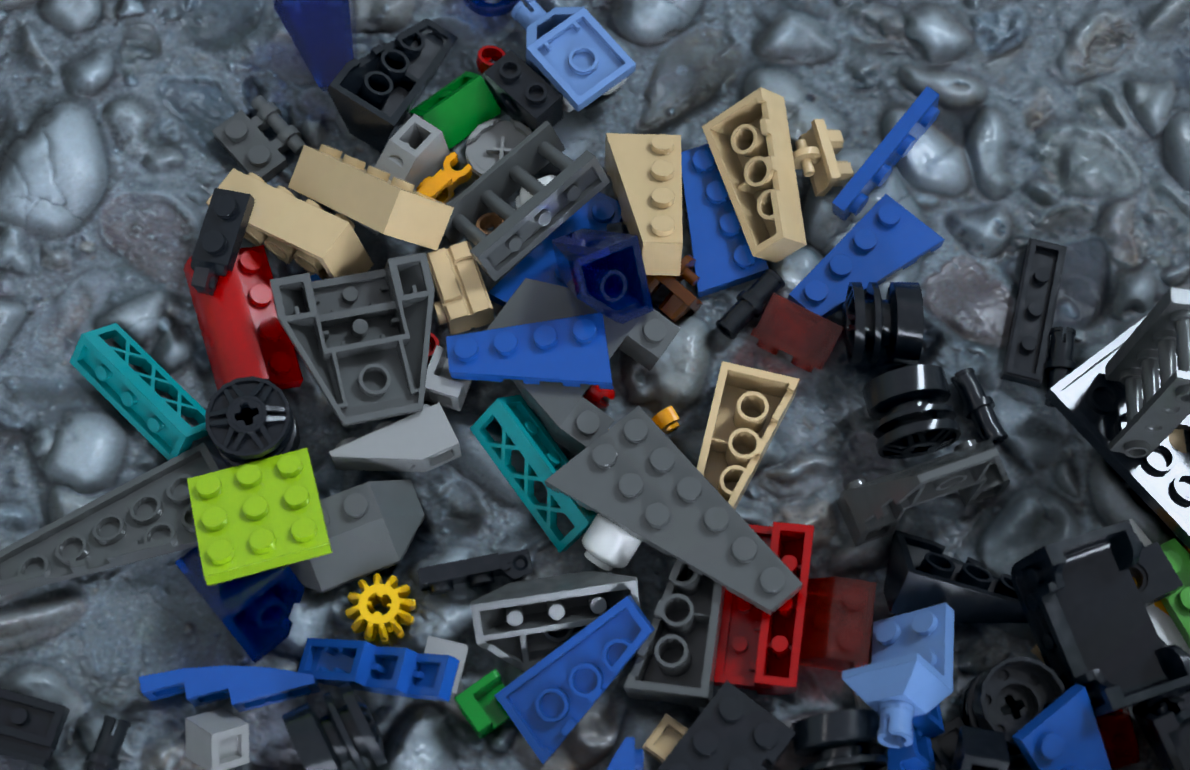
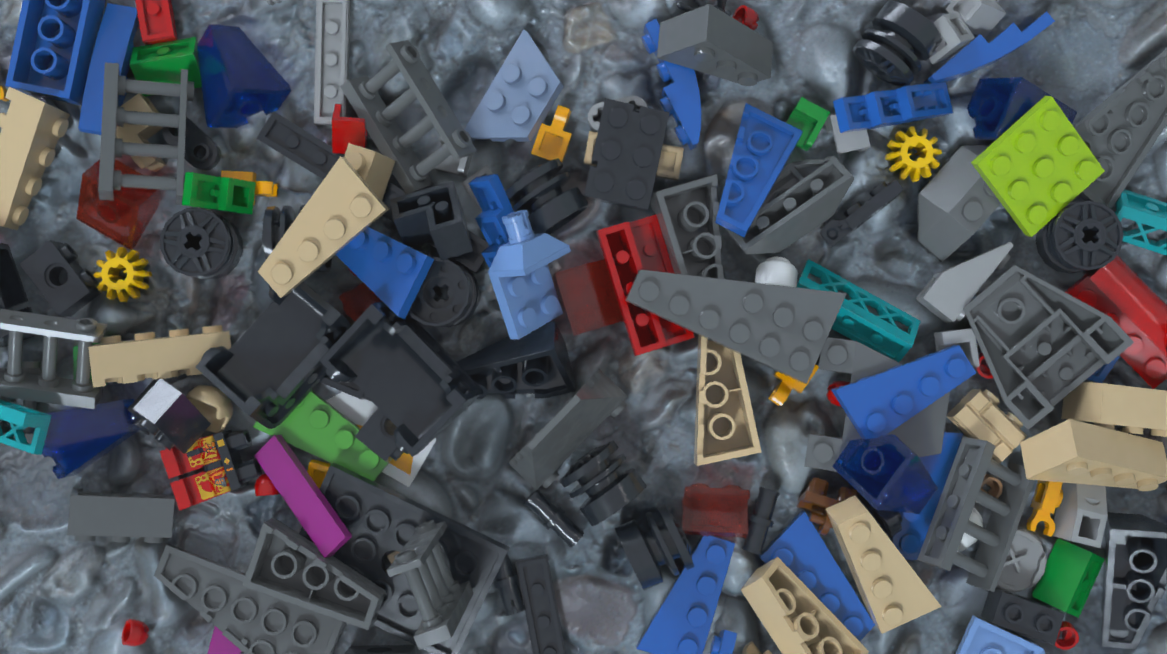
camera: 160 degrees right, 20 degrees up
none -> light grey panel [929,11,975,64]

